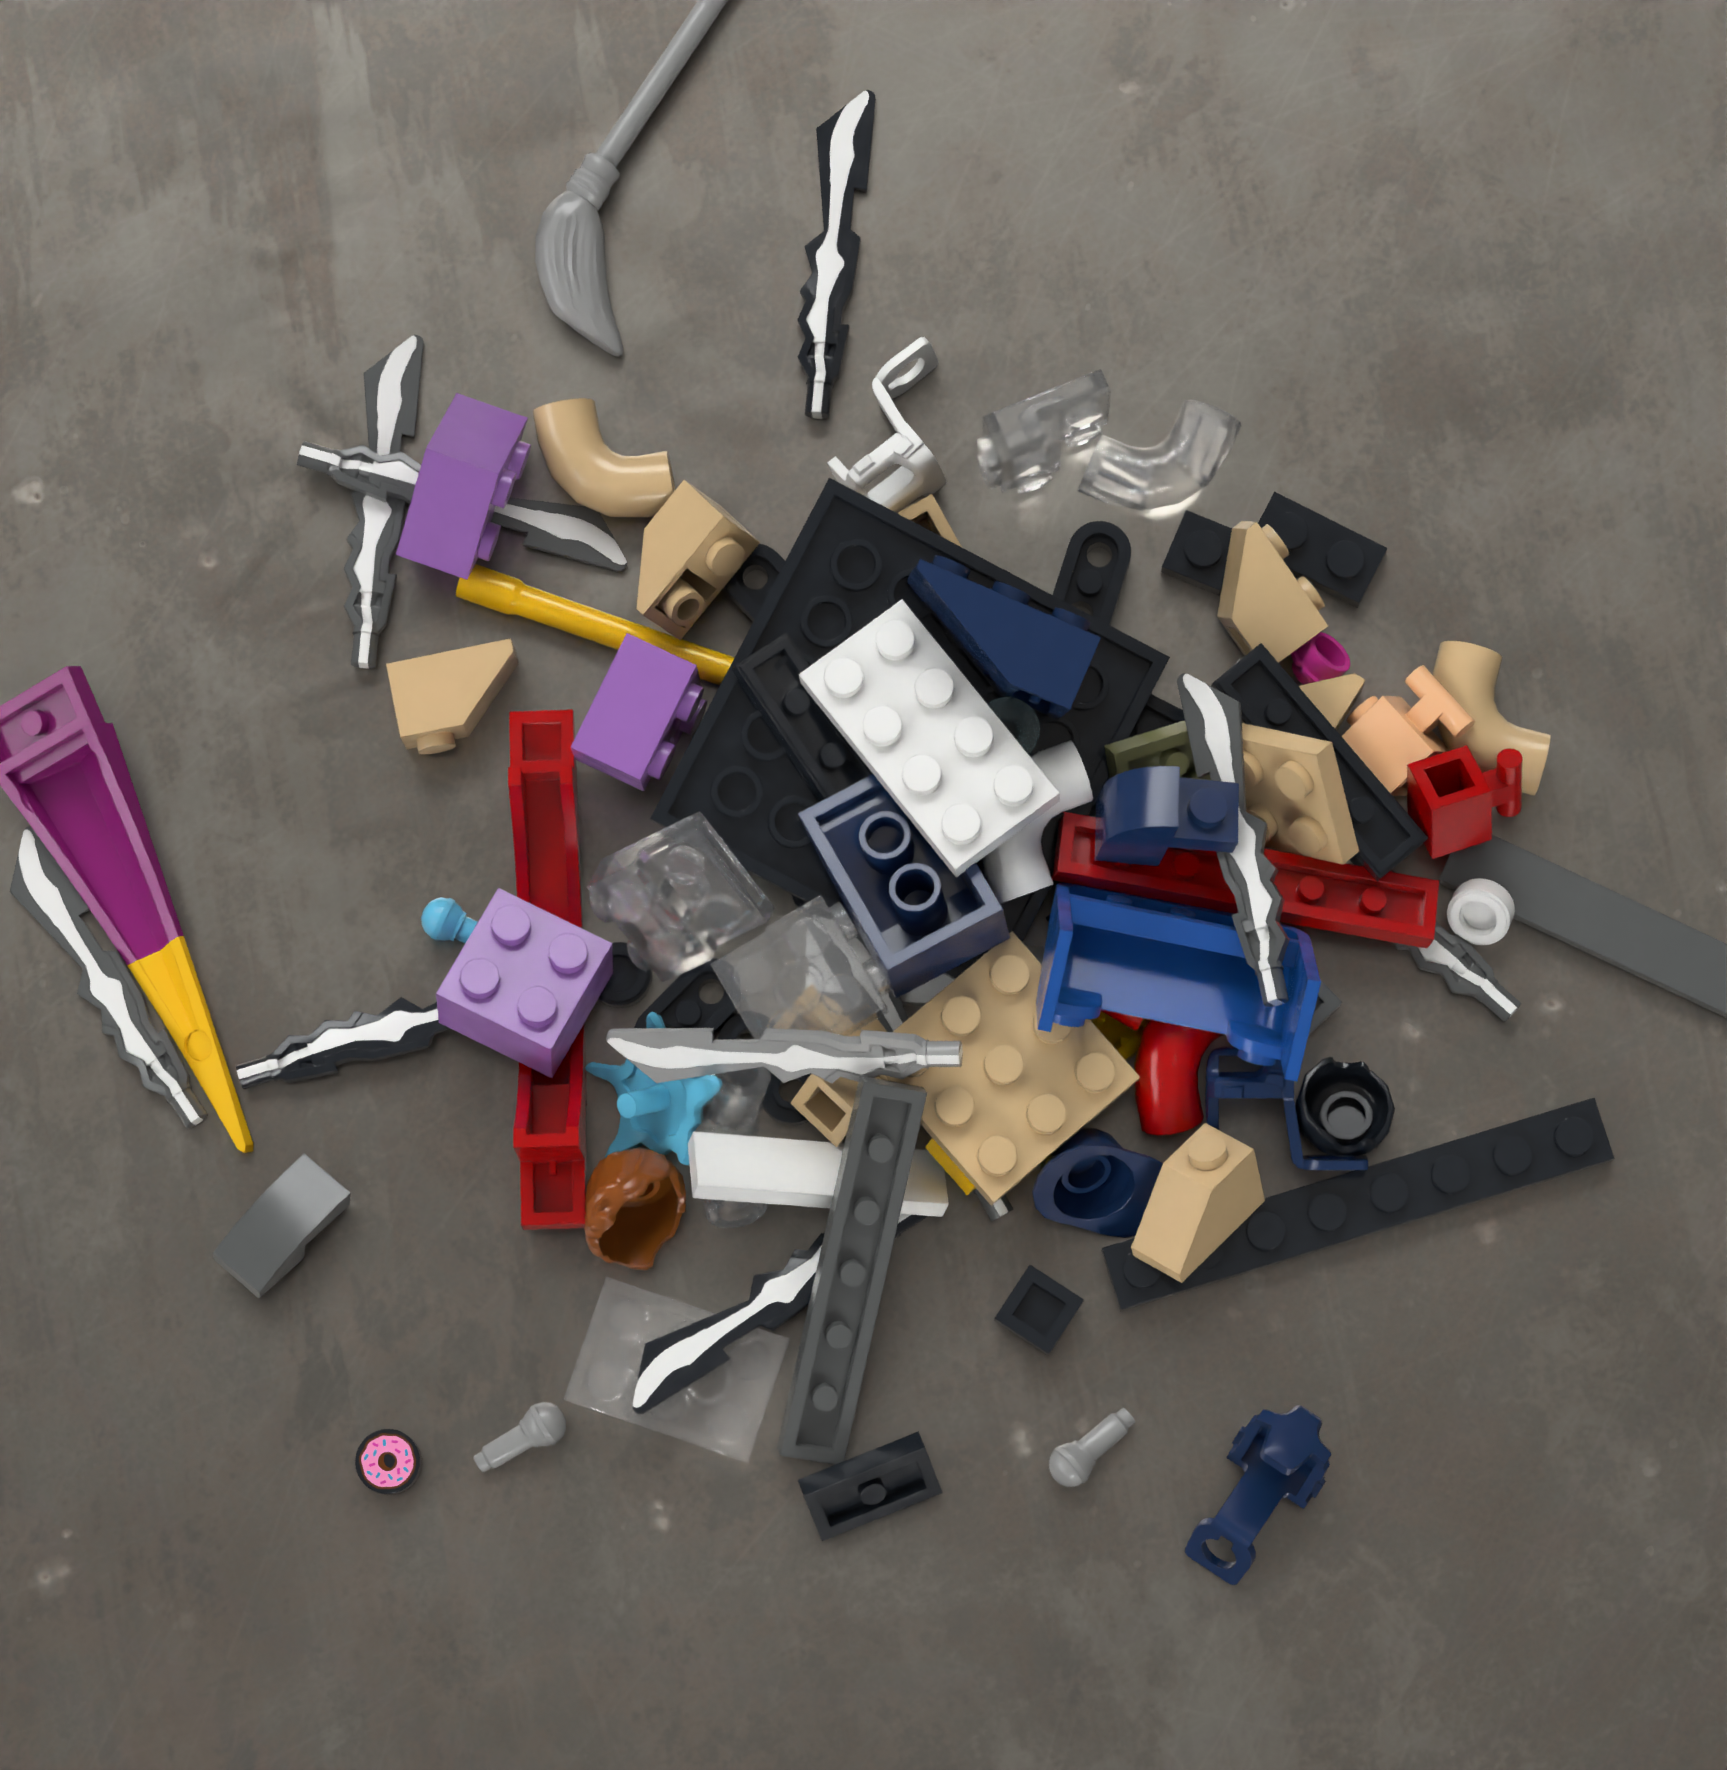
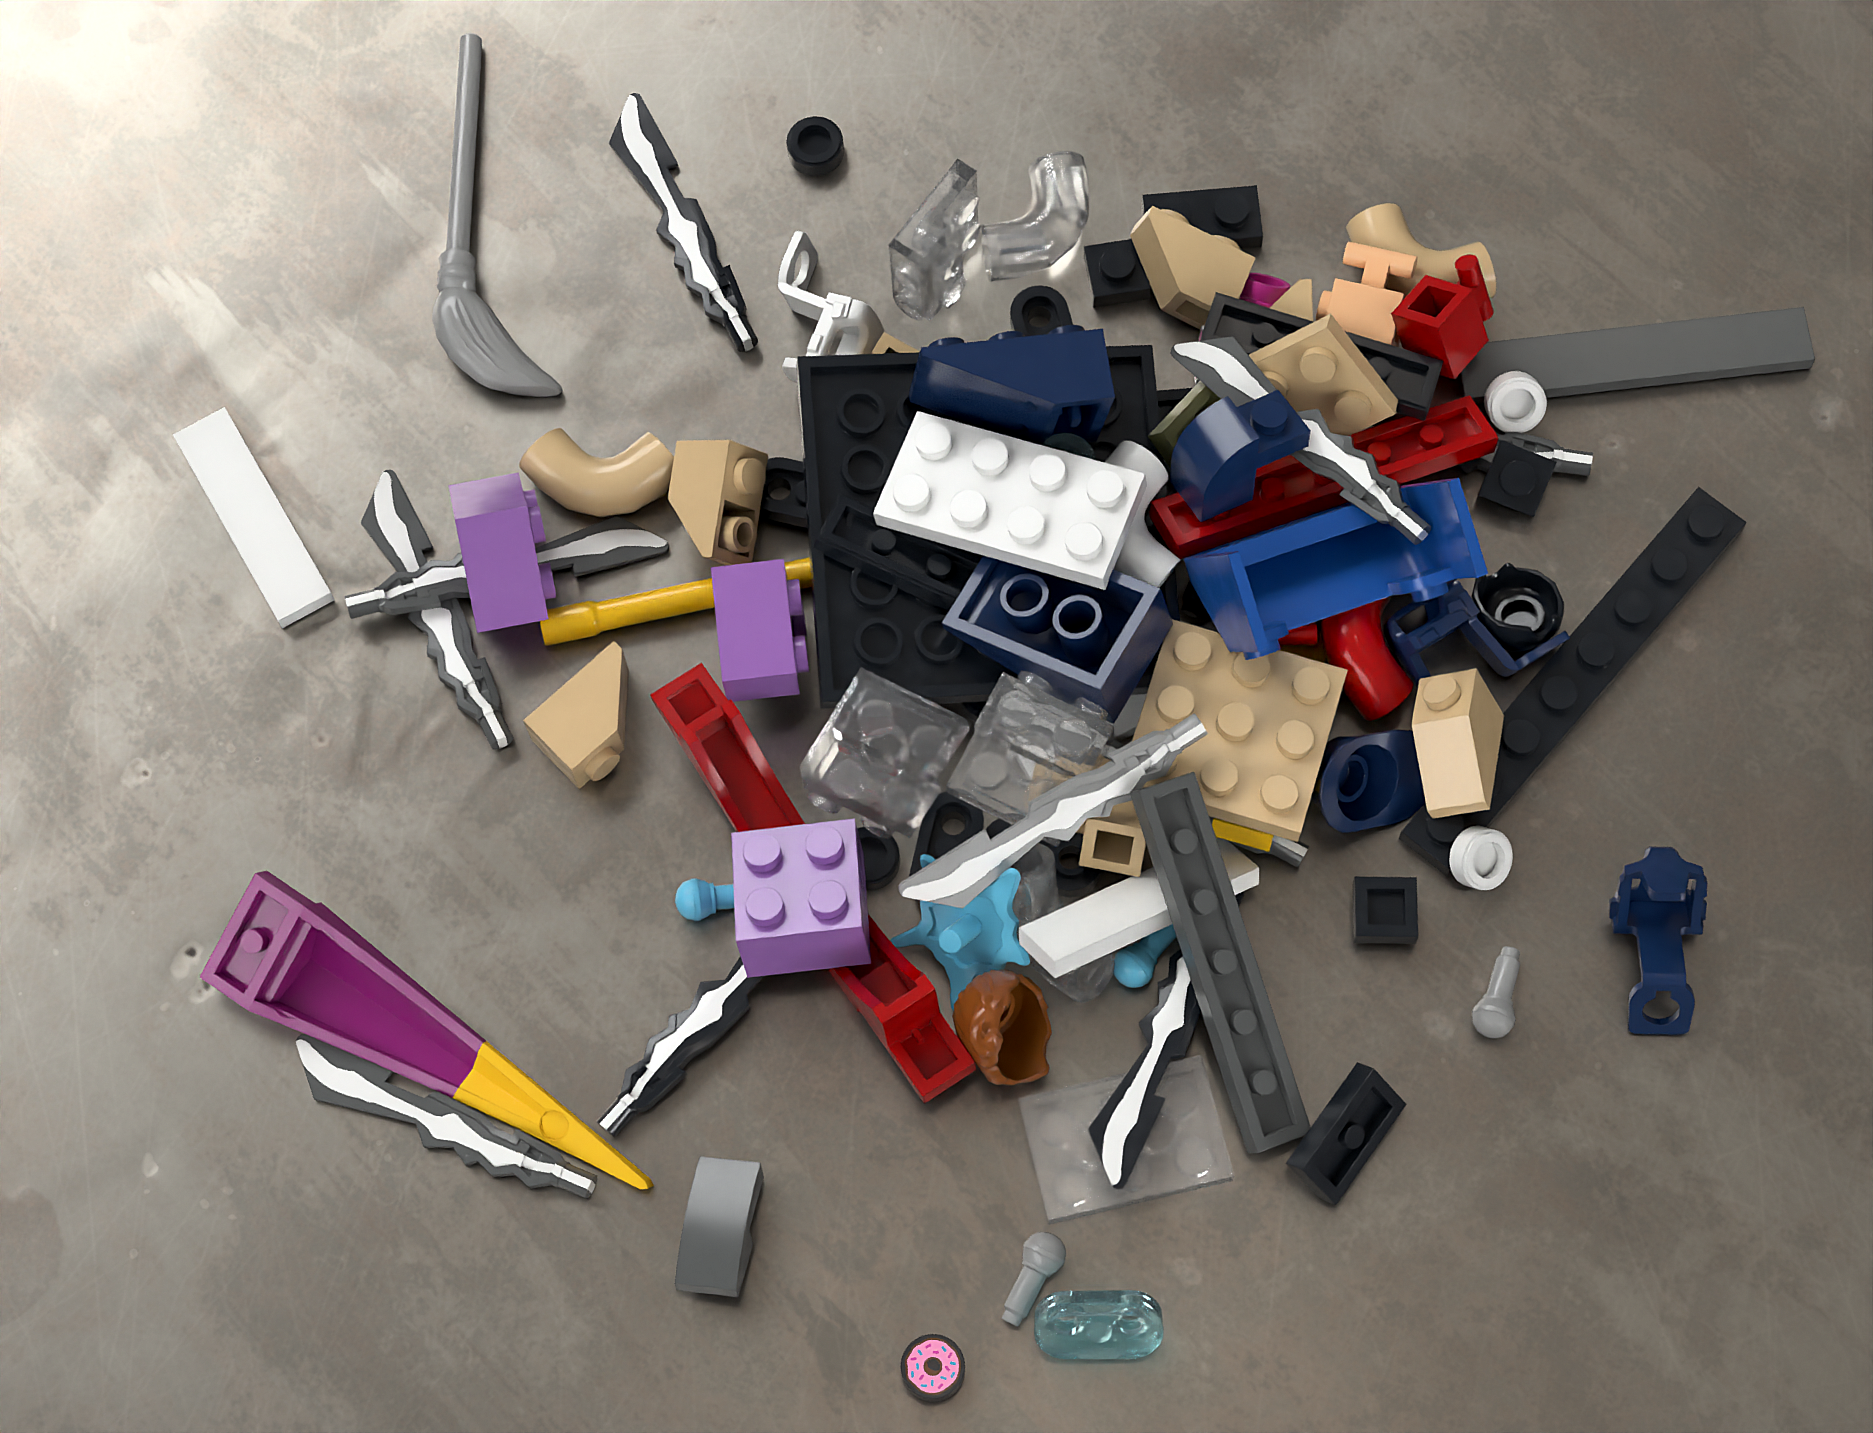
camera: 35 degrees left, 10 degrees down
none -> white tile [173,407,335,628]
none -> black tile [786,116,844,176]
none -> clear light blue plate [1034,1290,1164,1359]
none -> medium azure piece [1112,924,1177,988]
none -> white tile [1449,826,1513,890]
none -> black plate [1478,440,1557,517]

